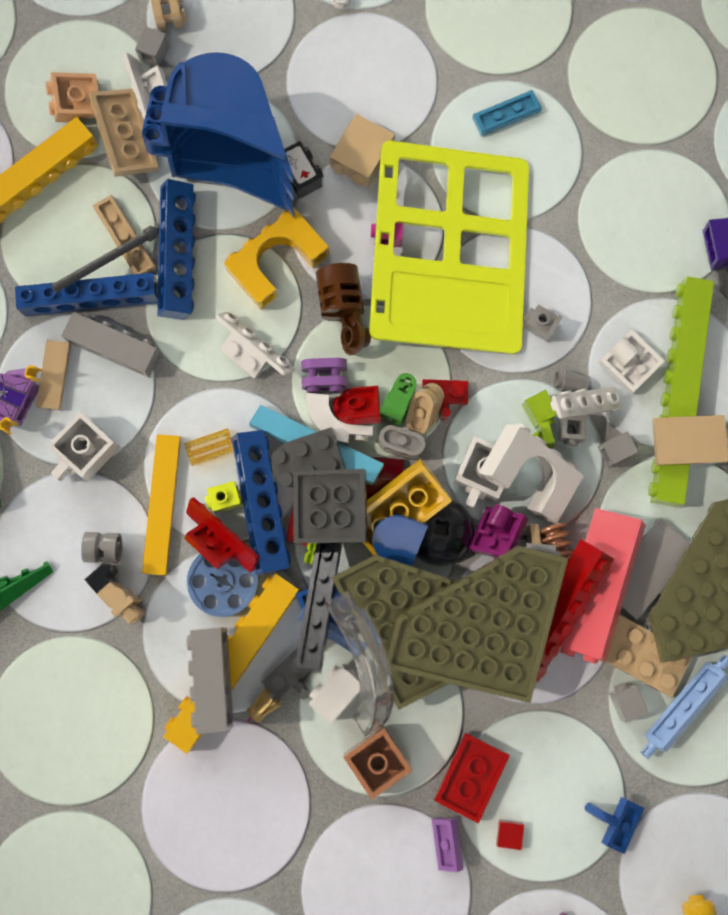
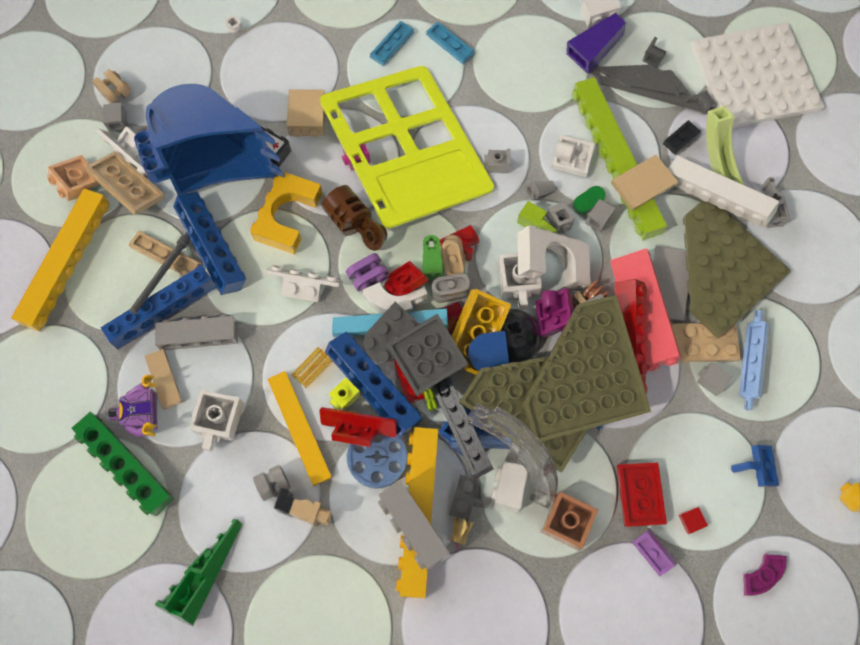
camera: 30 degrees left, 10 degrees down
white bracket [550,387,622,419] -> none
none -> dark azure tile [426,22,475,64]
none -> green tile [573,186,606,215]

